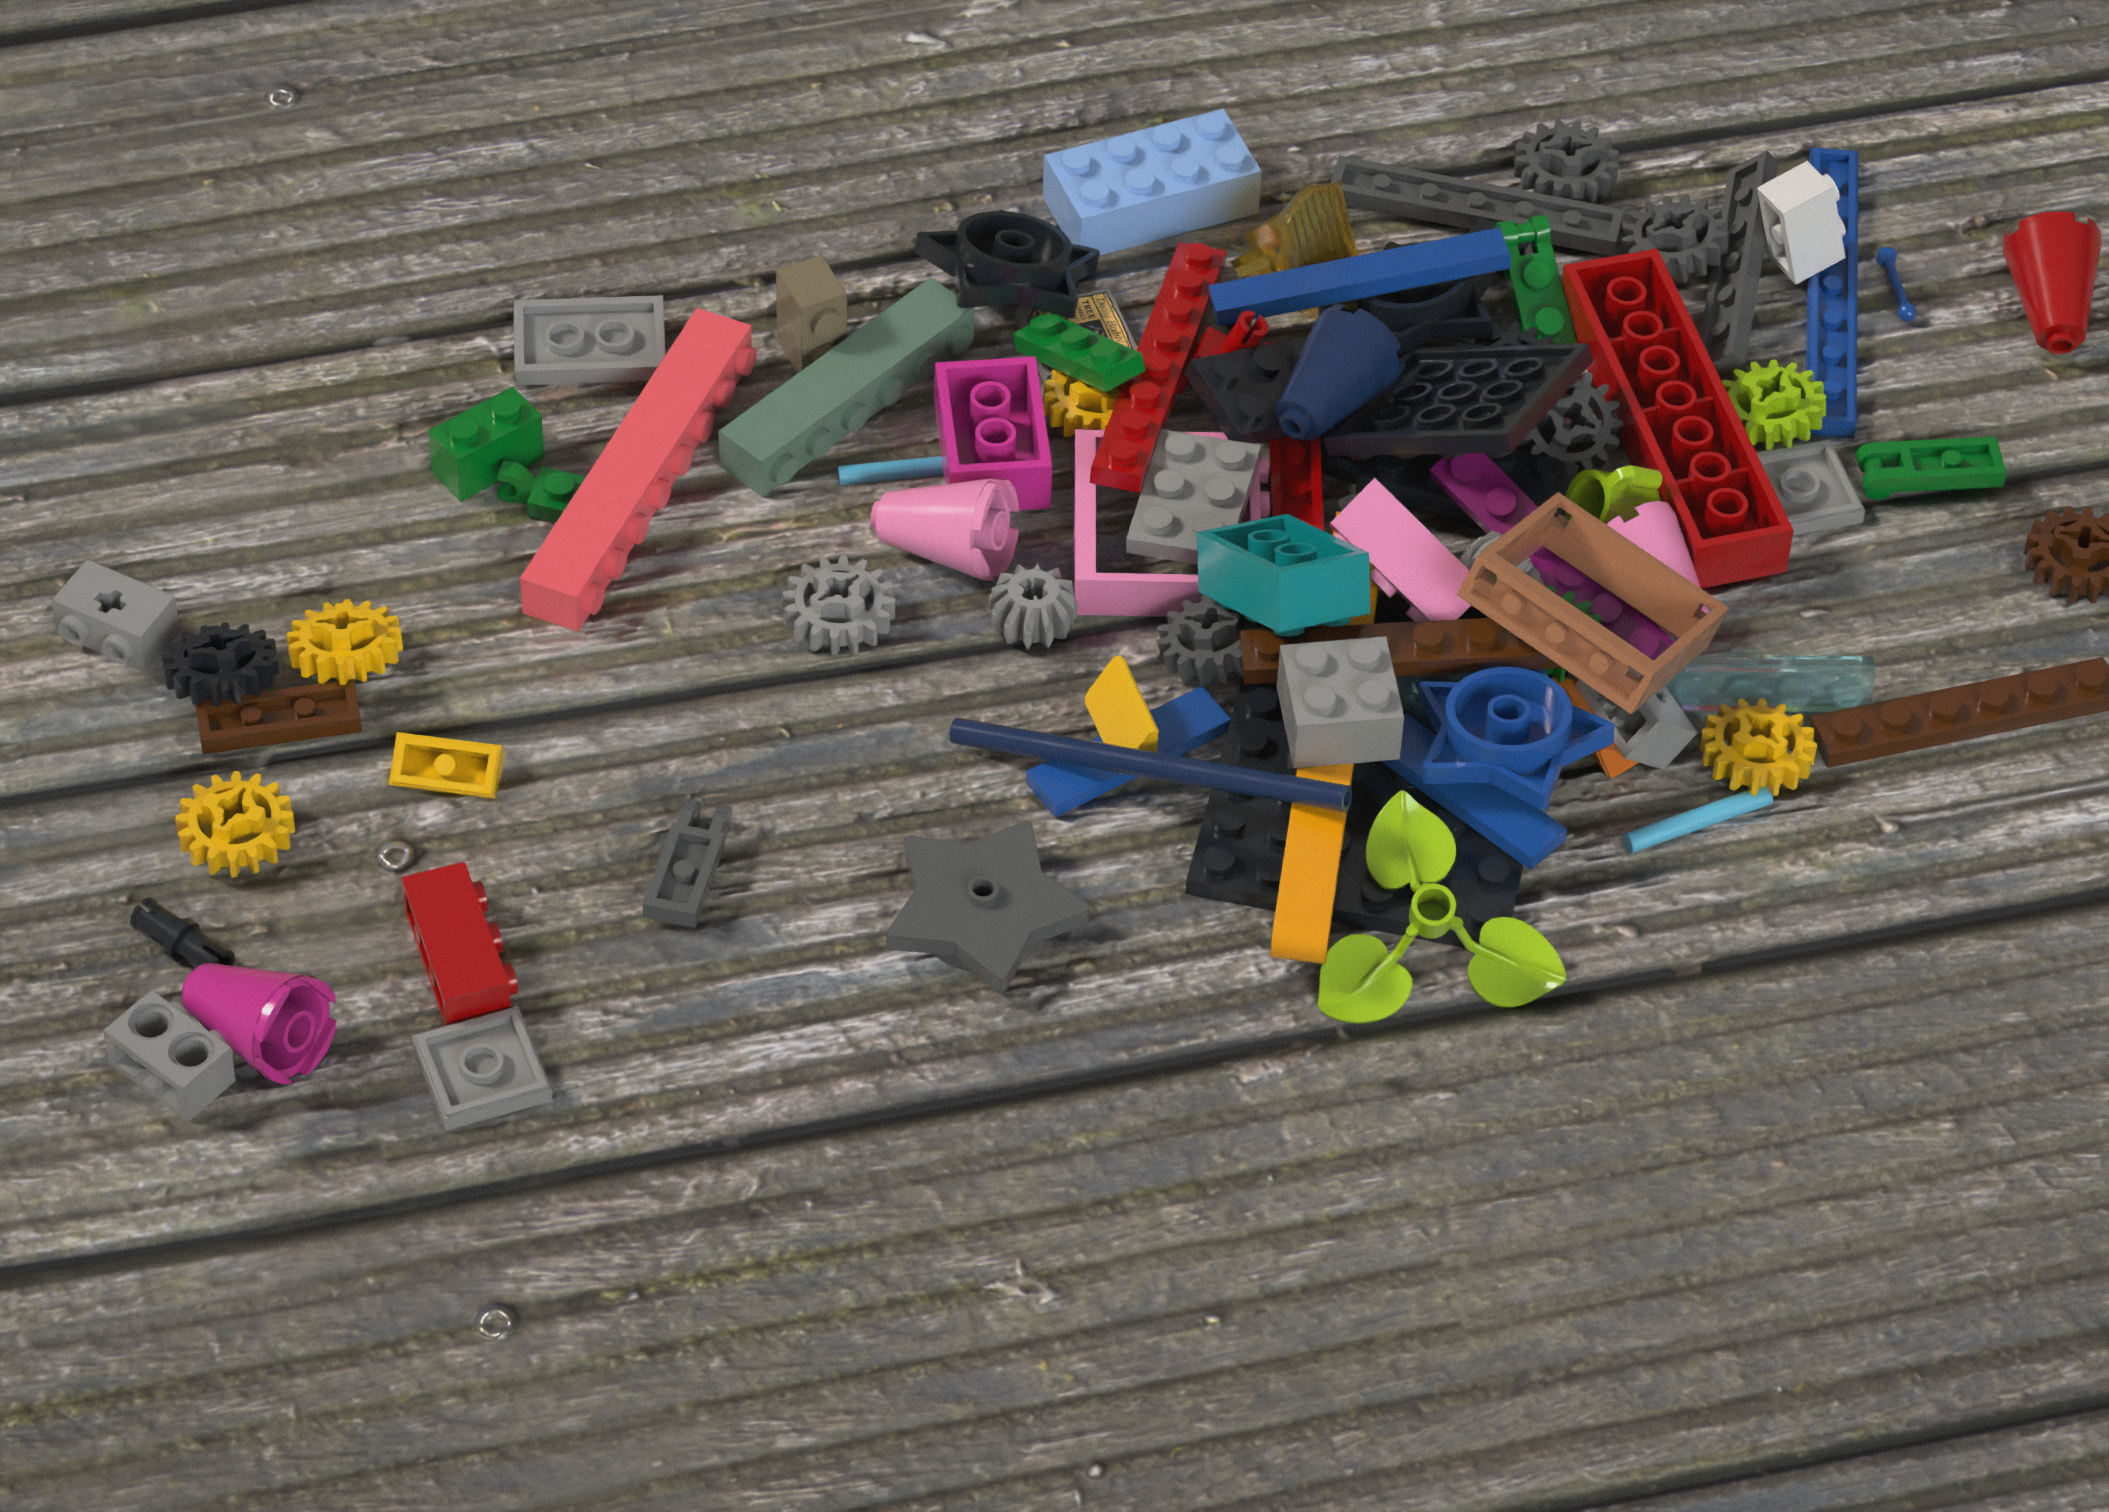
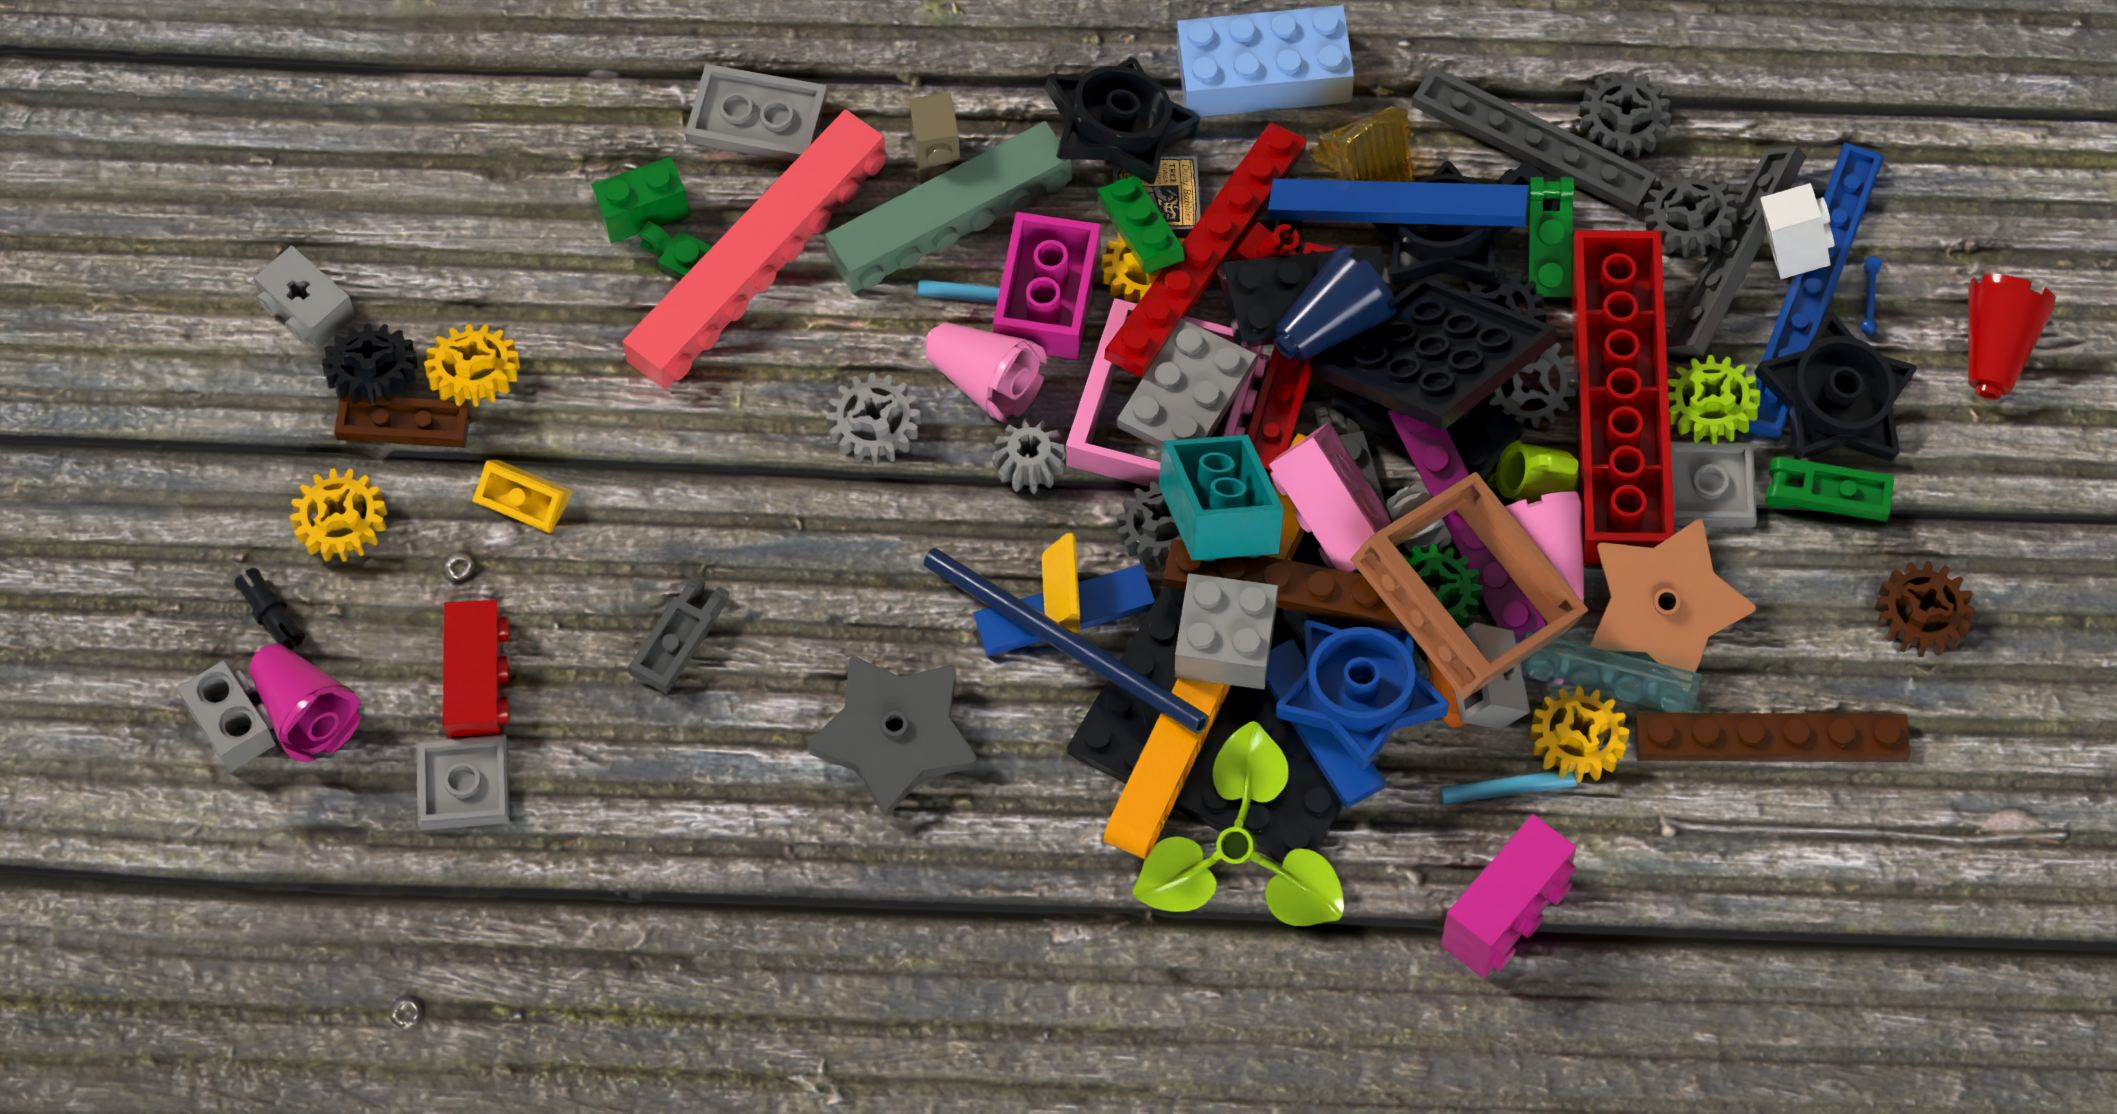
camera: 20 degrees right, 15 degrees up
none -> dark pink brick [1441,814,1577,979]
none -> nougat plate [1589,519,1756,688]
none -> black plate [1754,312,1917,462]

